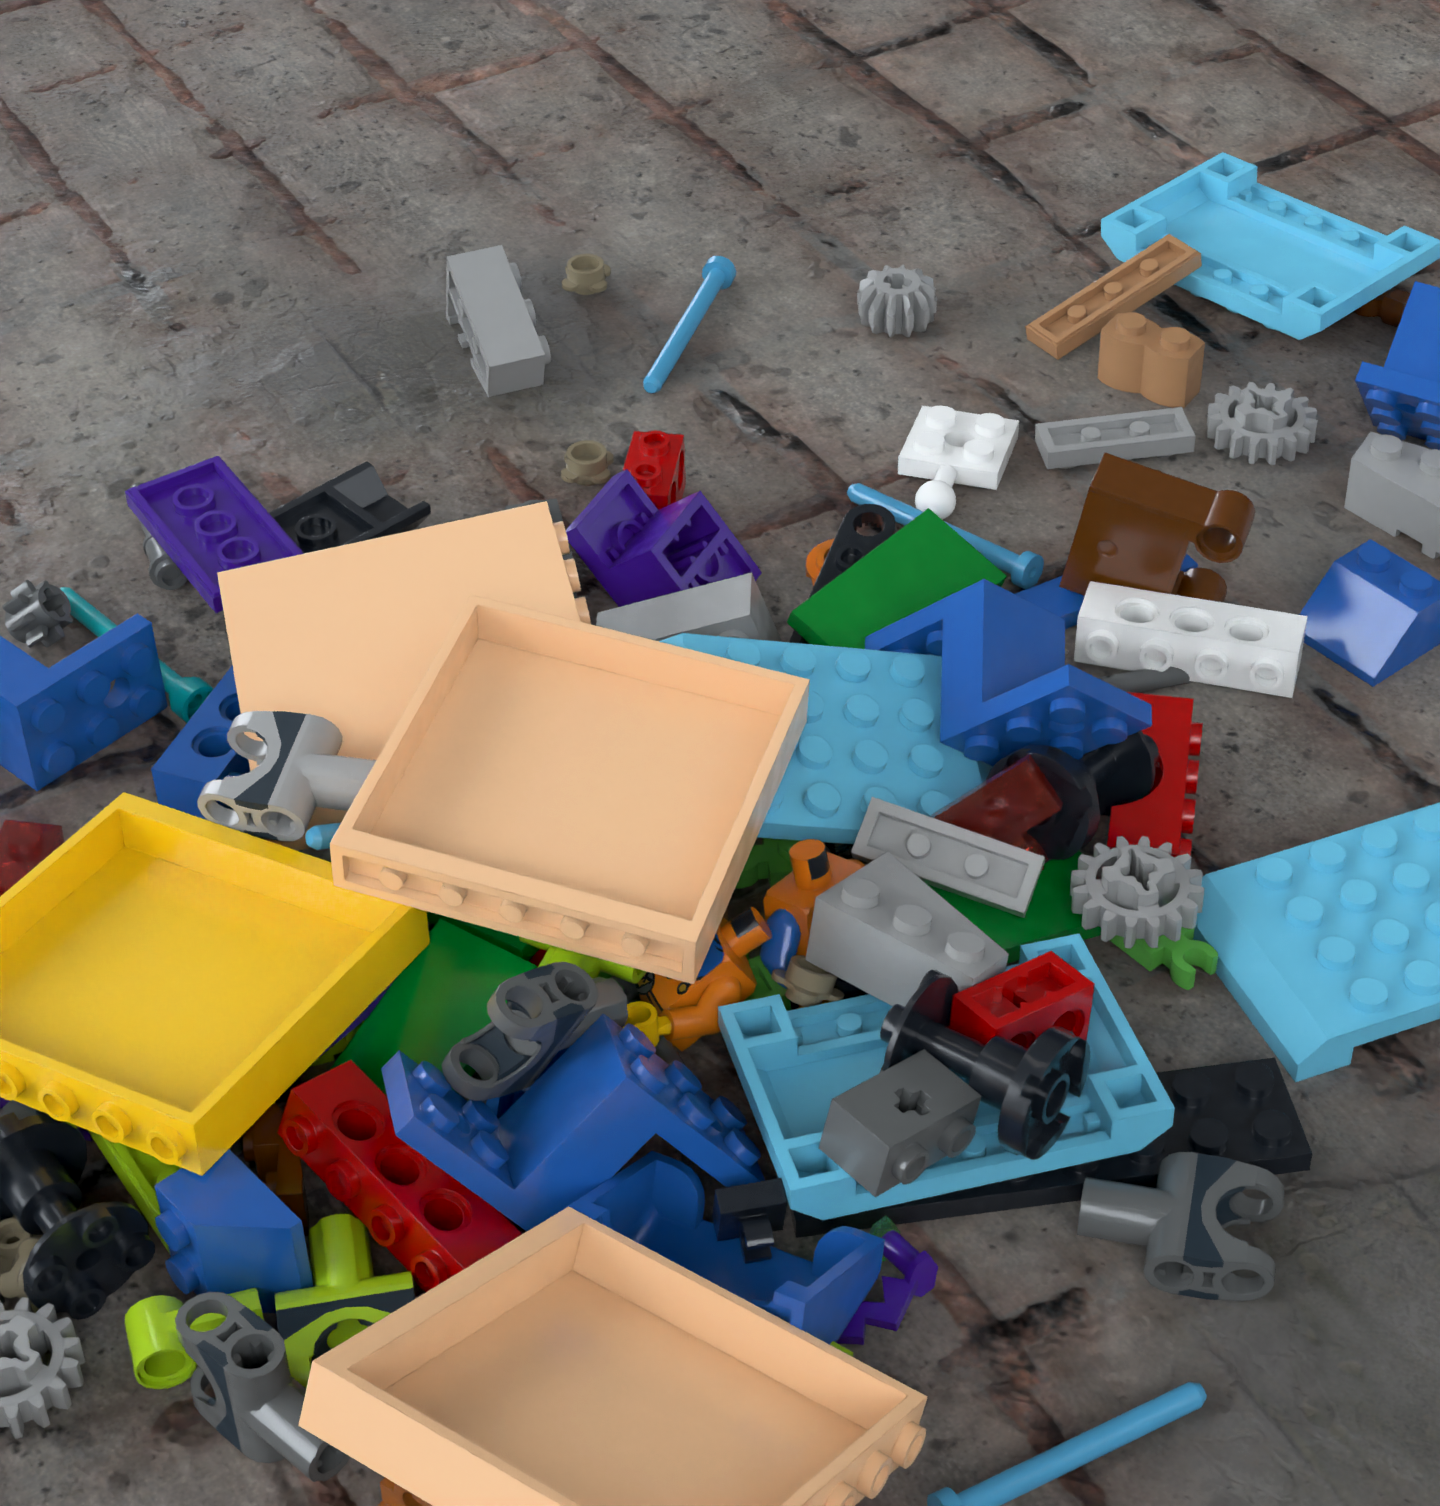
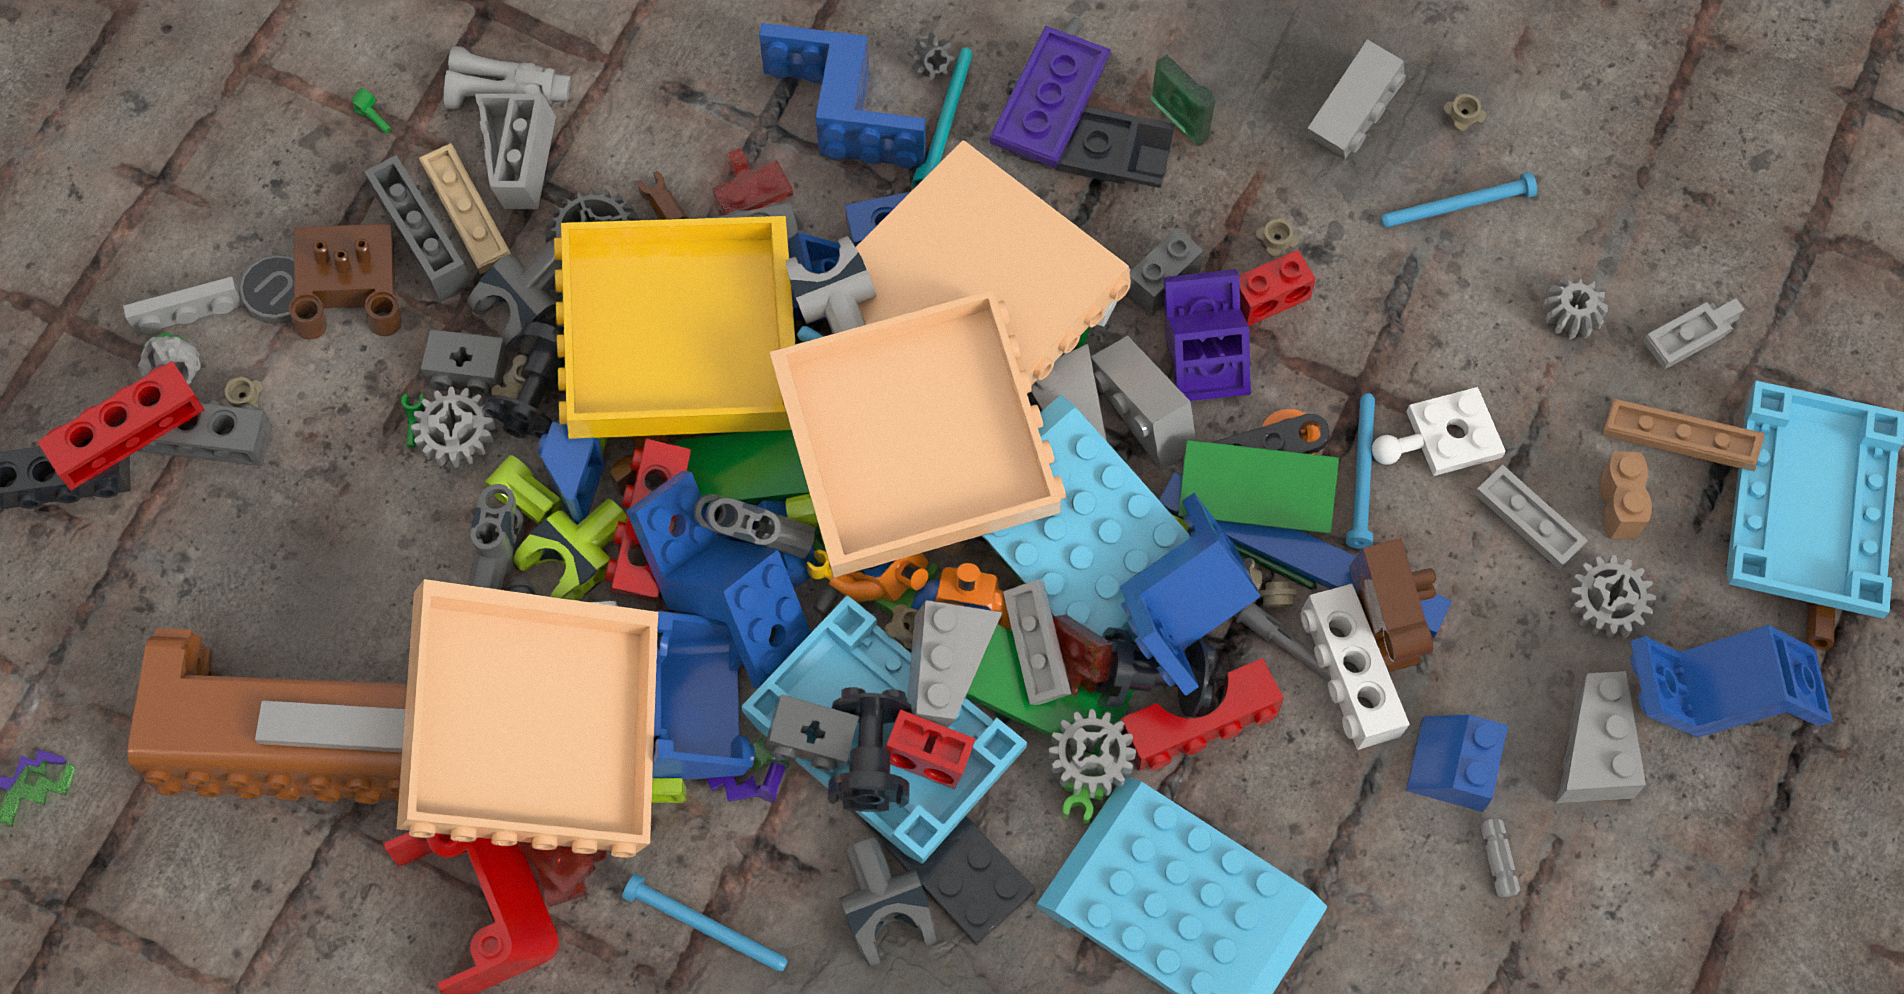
camera: 55 degrees right, 25 degrees up
black tile [712,1178,787,1264] -> none
none -> clear green plate [1151,54,1215,146]
none -> light grey hinge [1643,298,1745,370]

